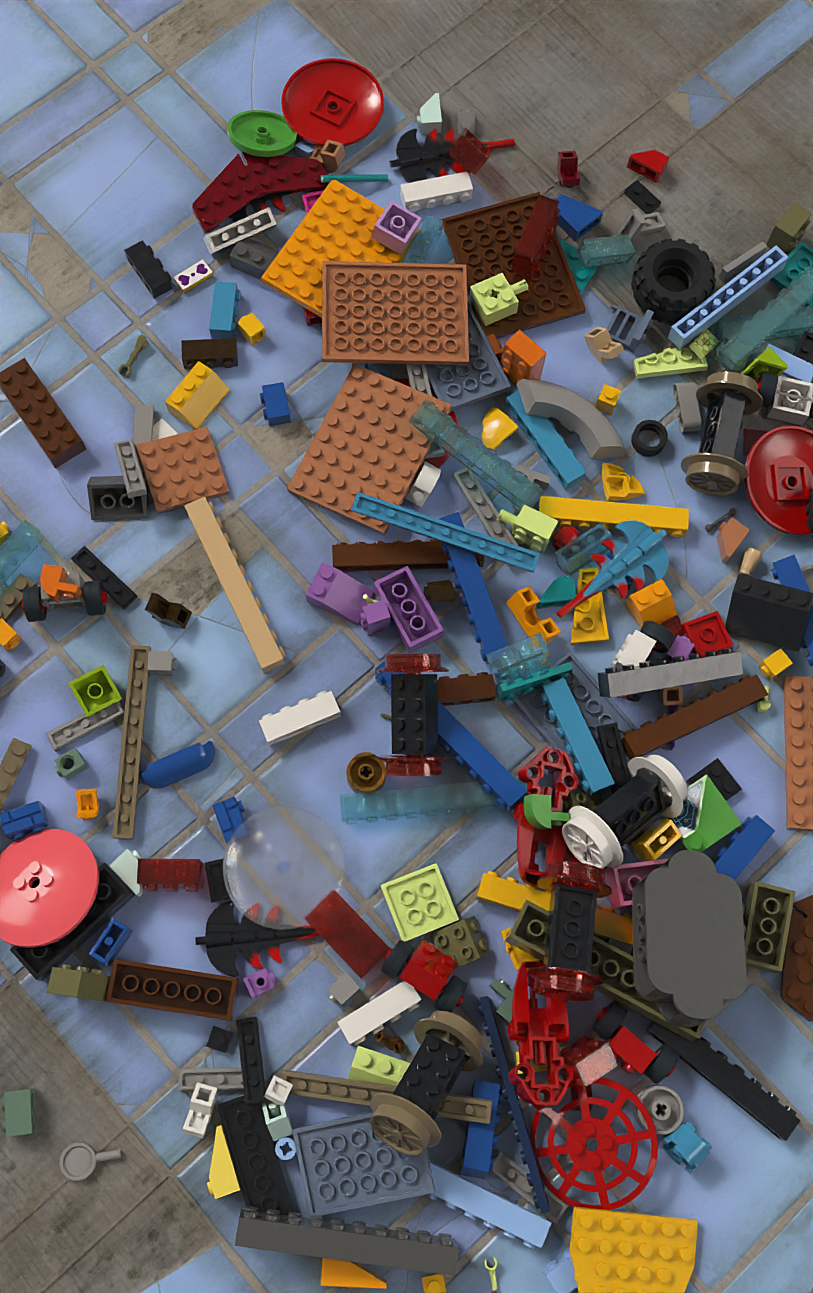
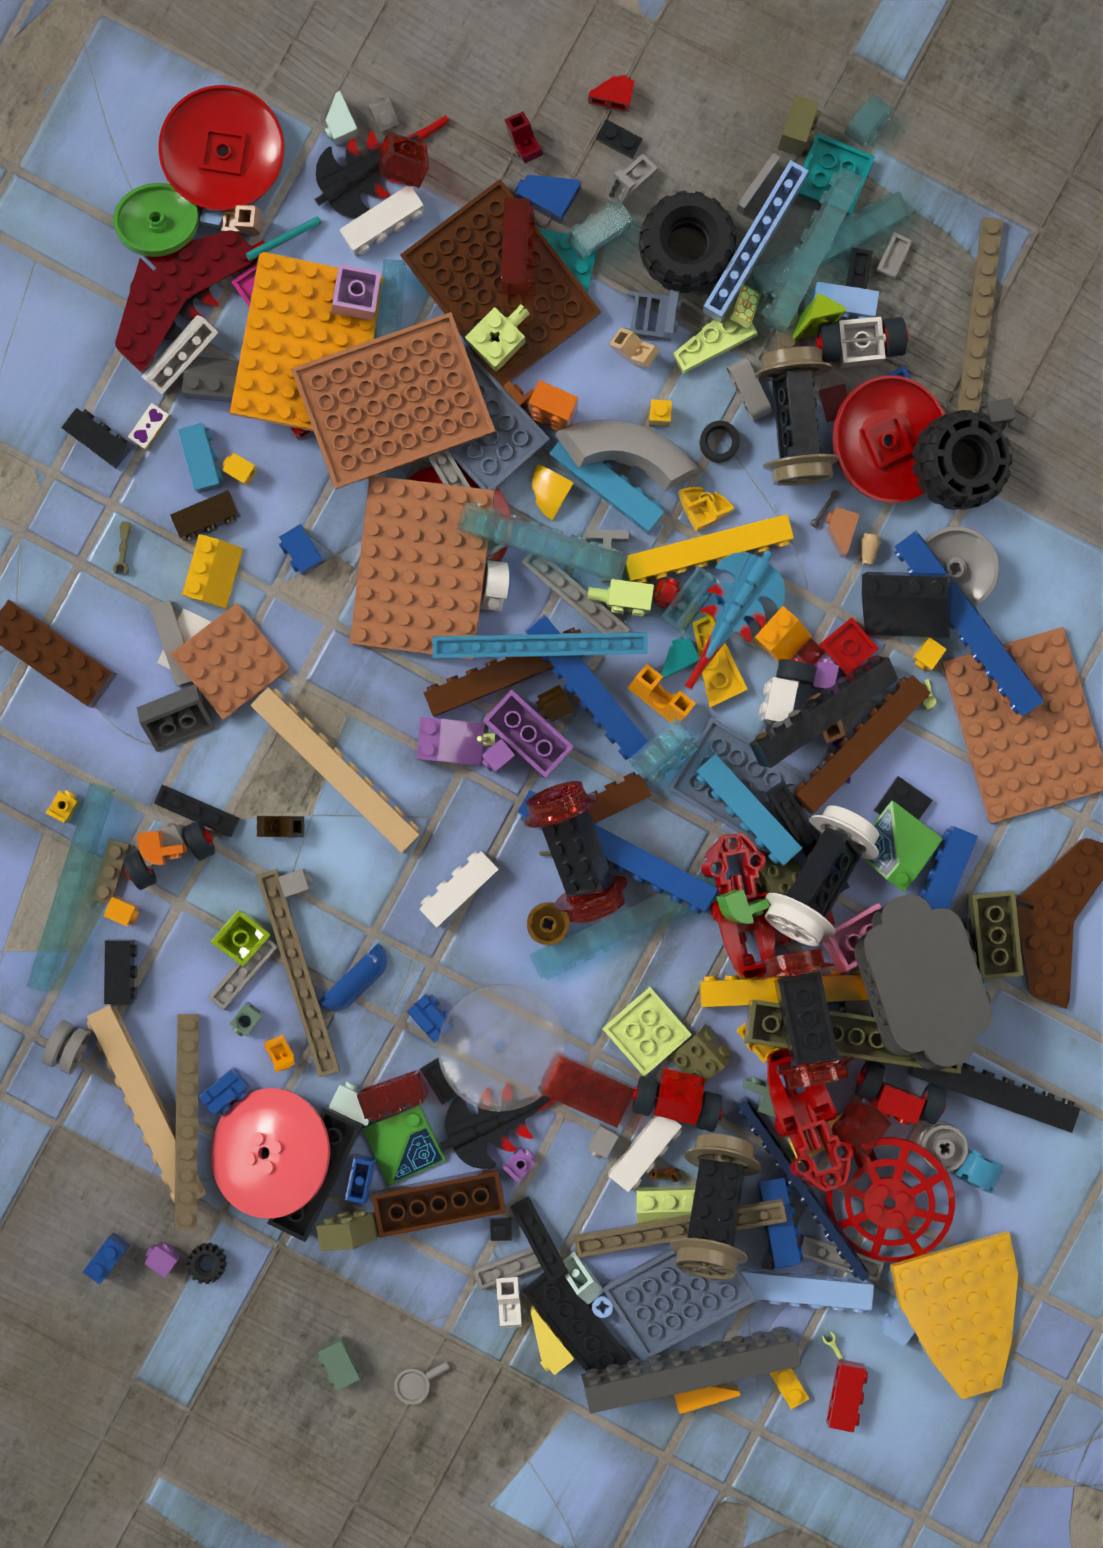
camera: 15 degrees left, 15 degrees up
light grey tile [114,439,147,498] -> none
white plate [264,1075,293,1106] -> none
teal wing [497,662,573,701] -> none
yellow brick [632,819,682,861] -> none
none -> bright green slope [362,1102,446,1186]

